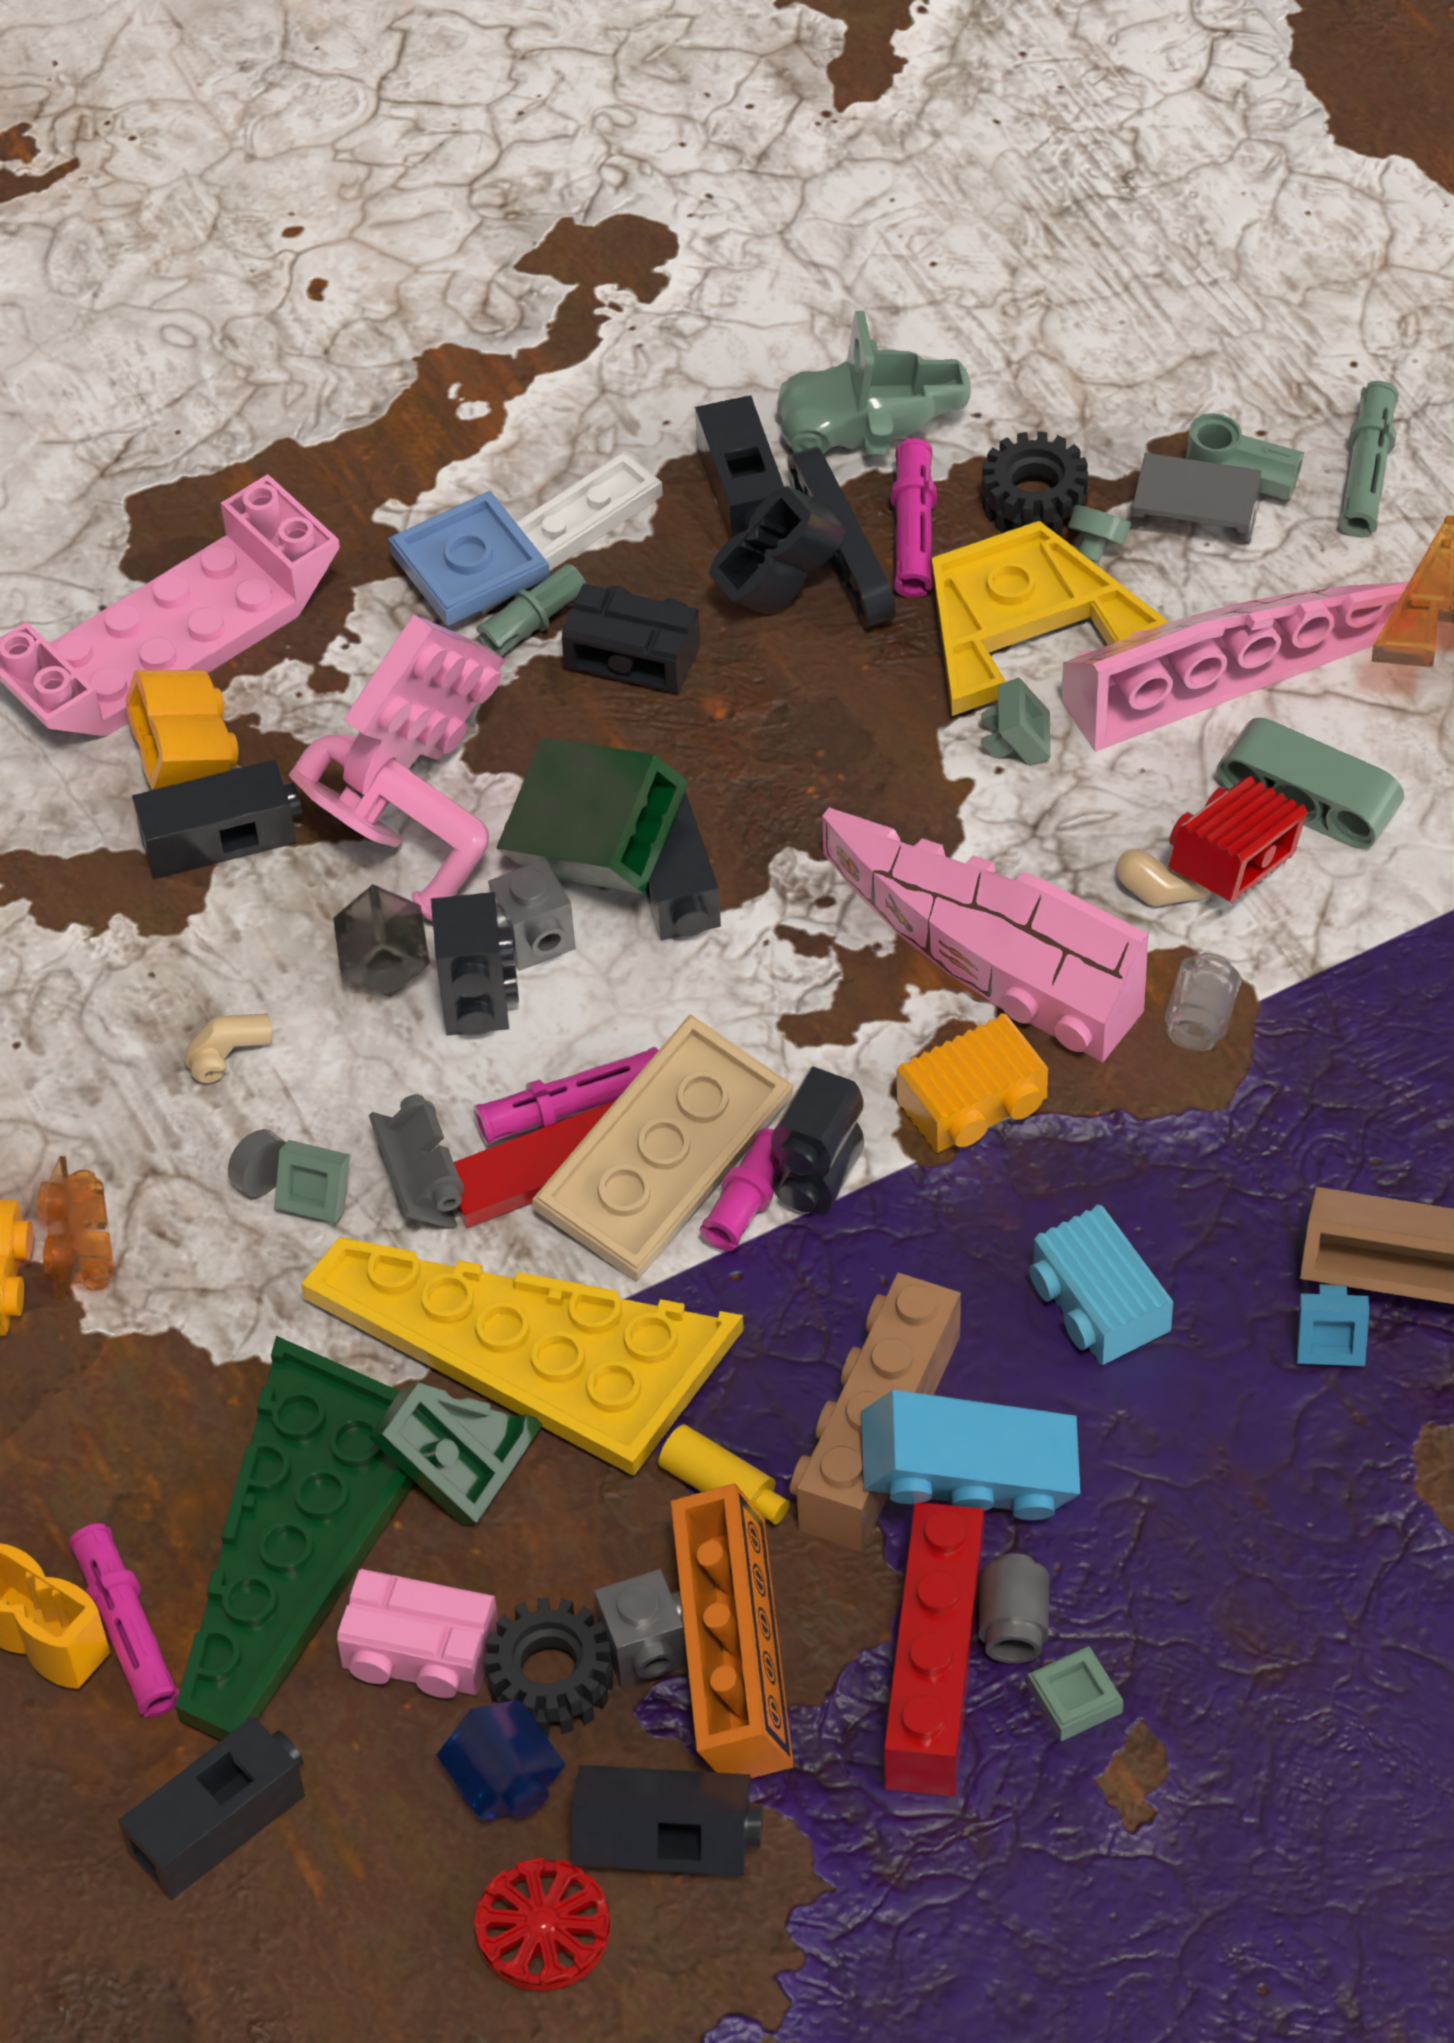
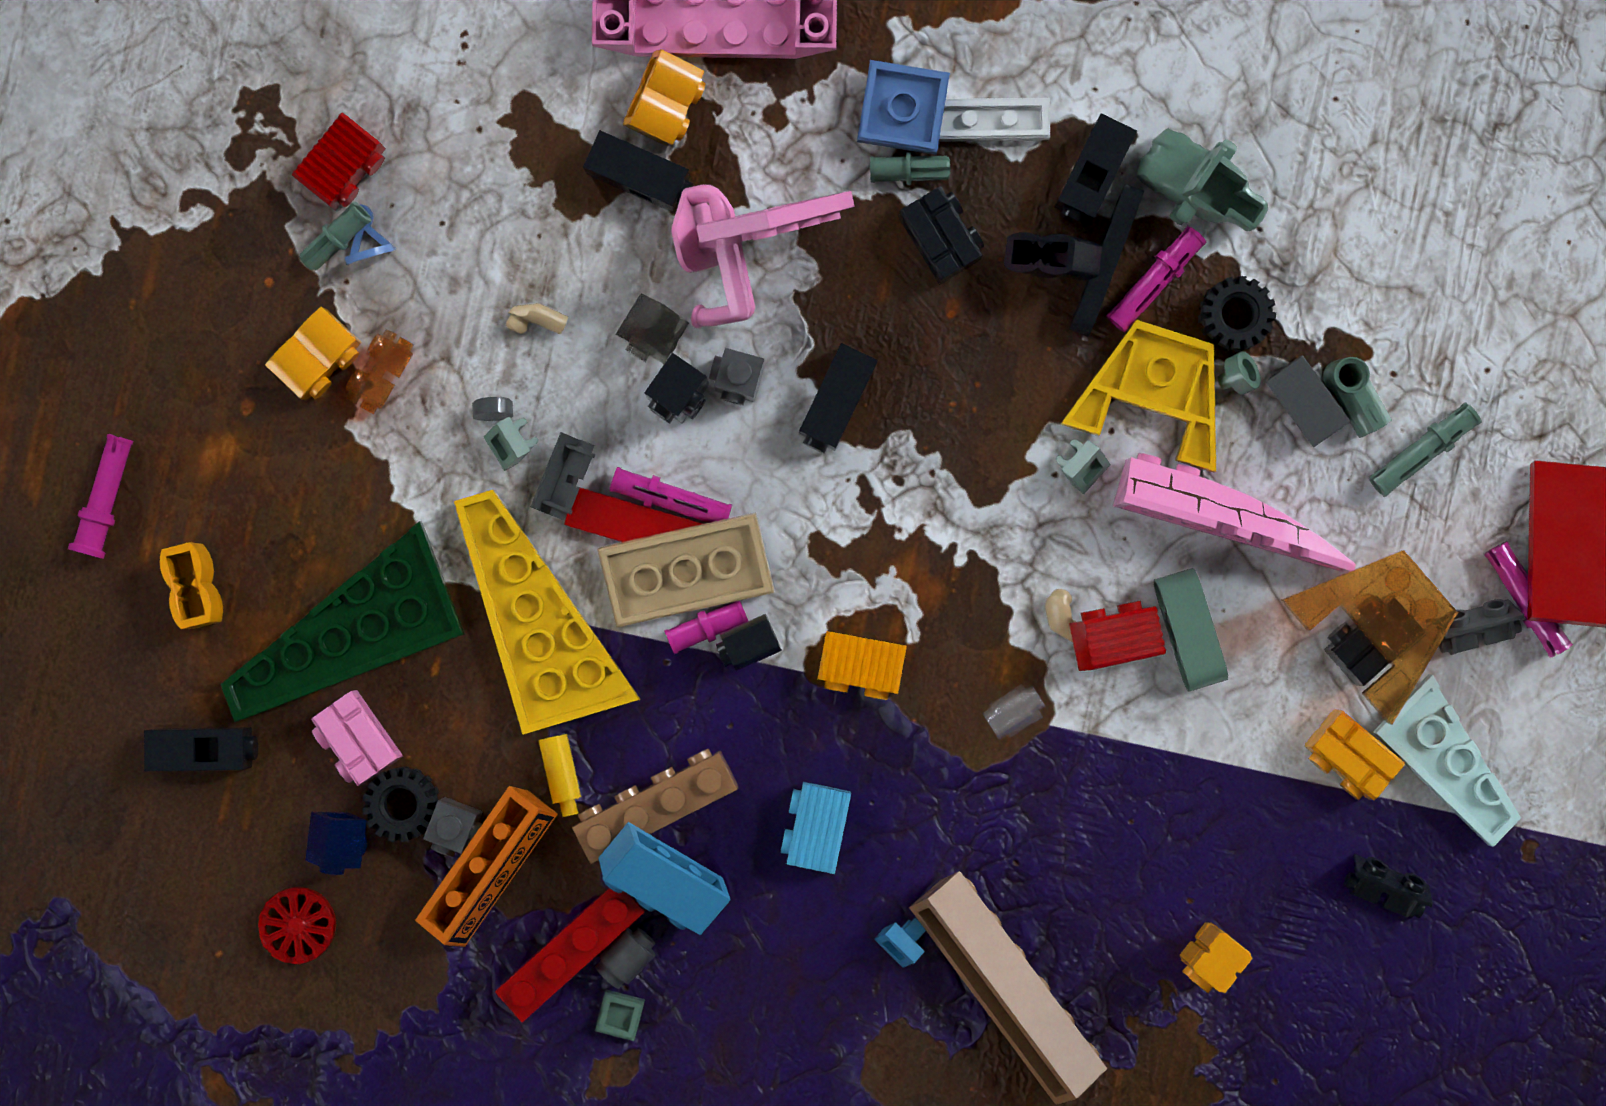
camera: 35 degrees right, 35 degrees up
dark pink pin [69,1523,180,1718] -> none
wing [368,1382,543,1526] -> none
dark green brick [496,737,689,894] -> none
black brick [571,1765,763,1876] -> none
bright pink wedge [822,807,1149,1062] -> none

